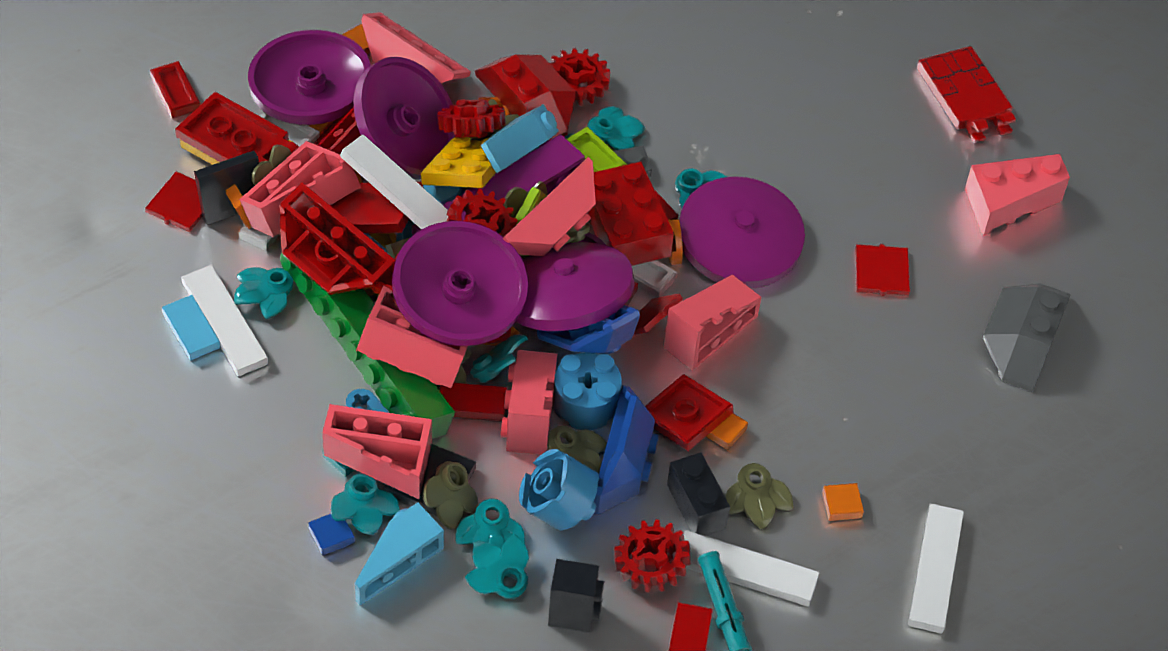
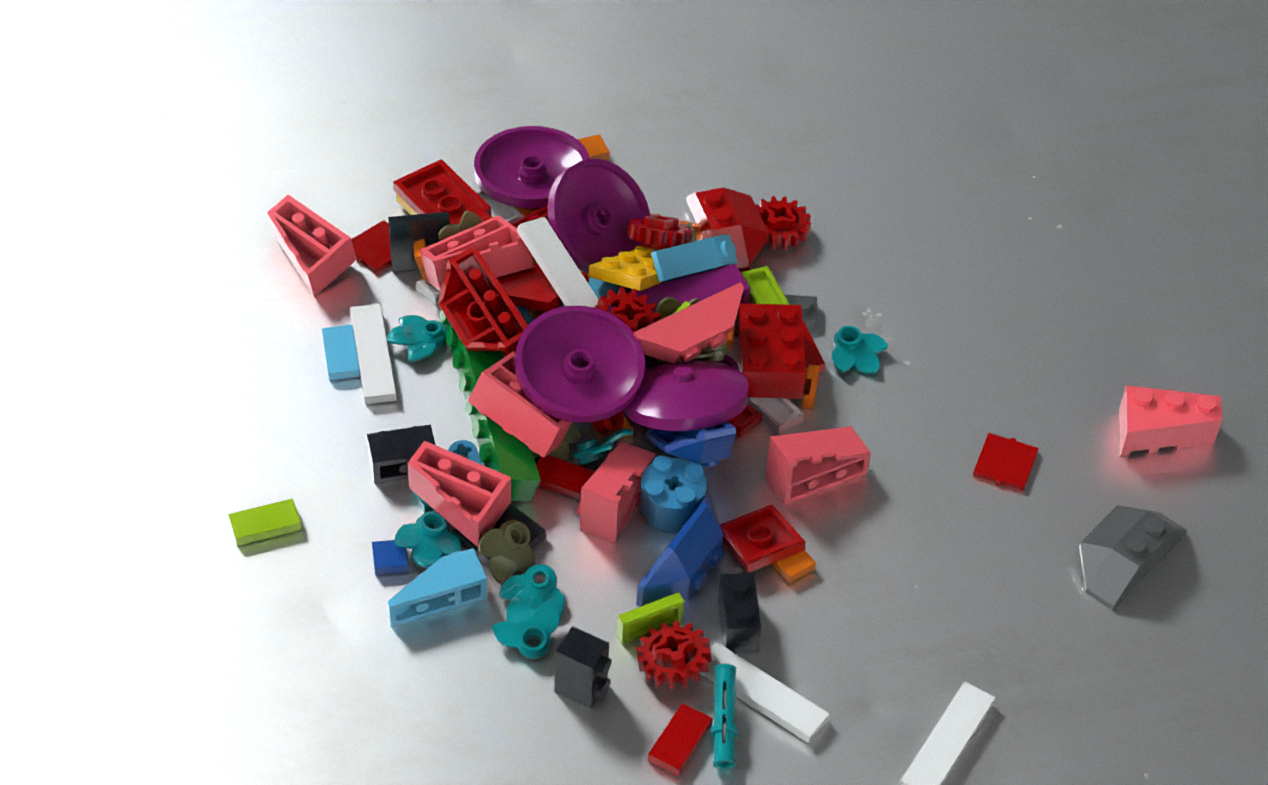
camera: 20 degrees right, 5 degrees down
red tile [150,61,200,119] -> none
coral wedge [361,12,471,86] -> none
dark azure brick [519,449,599,531] -> none
olive plate [547,425,607,474] -> none
teal plate [587,106,645,150] -> none
red piece [634,293,683,335] -> none
magenta dish [679,177,805,288] -> none
olive plate [725,463,793,530] -> none
orange tile [822,483,864,521] -> none
red tile [917,46,1016,143] -> none
none -> lime tile [228,498,302,546]
none -> coral wedge [267,195,357,297]
none -> black brick [367,424,435,484]
none -> lime tile [617,592,684,644]

